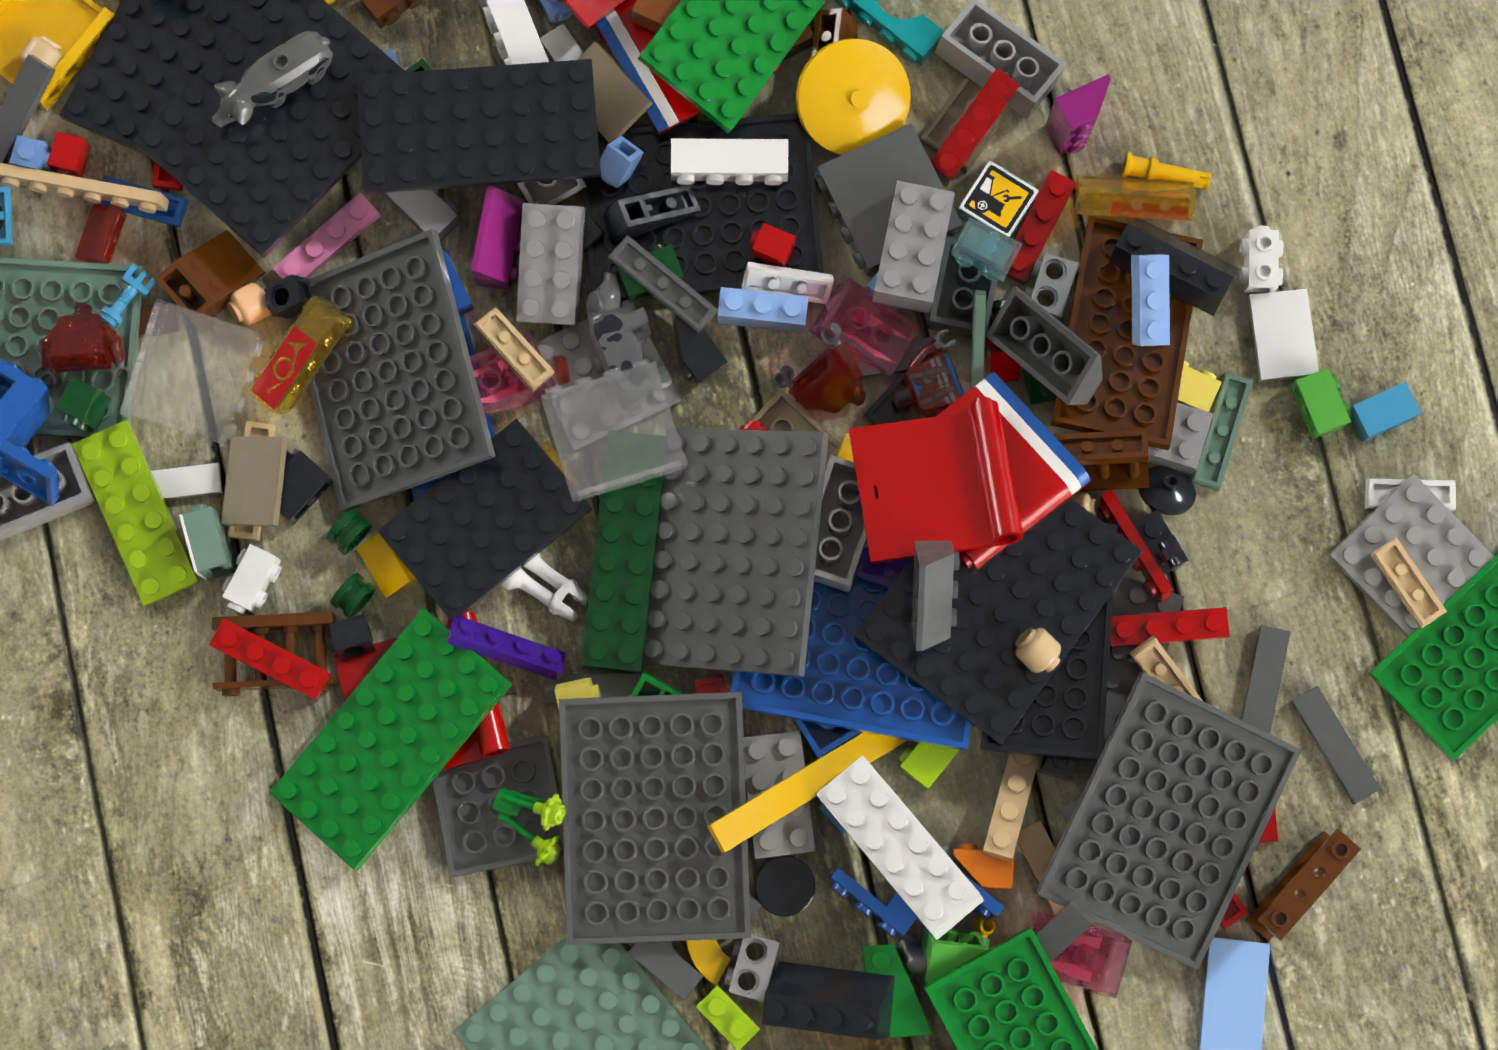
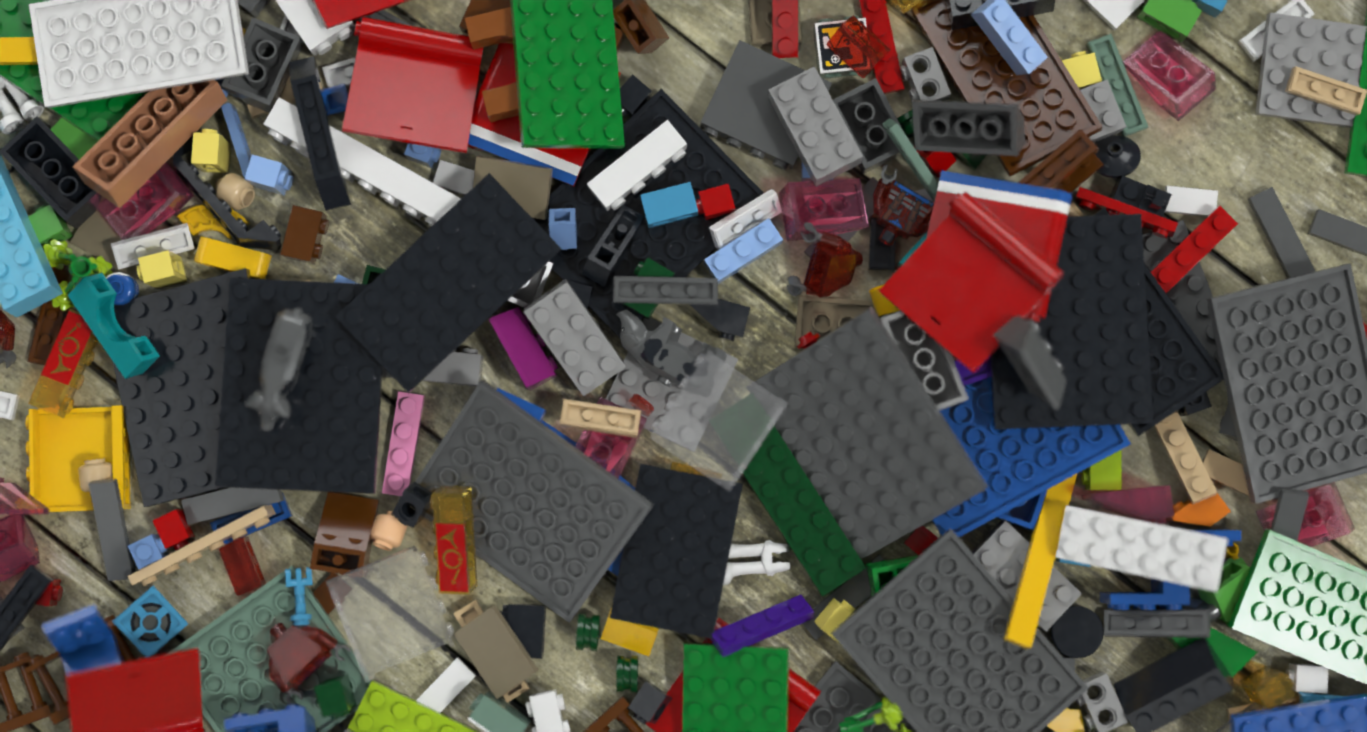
camera: 35 degrees left, 5 degrees up
yellow dish [796,38,911,155] -> none
clear light blue brick [951,217,1023,282] -> none
tan head [1015,627,1061,673] -> none
tan tile [1129,635,1203,701] -> none
none -> dark grey tile [181,488,284,525]
none -> black brick [620,74,652,117]
none -> dark azure panel [640,182,698,228]
none -> clear red panel [827,15,891,78]
none -> clear pink slope [1081,485,1174,524]
none -> dark grey tile [1103,610,1211,638]
none -> clear pink slope [1123,30,1216,121]
none -> white tile [1165,186,1218,217]

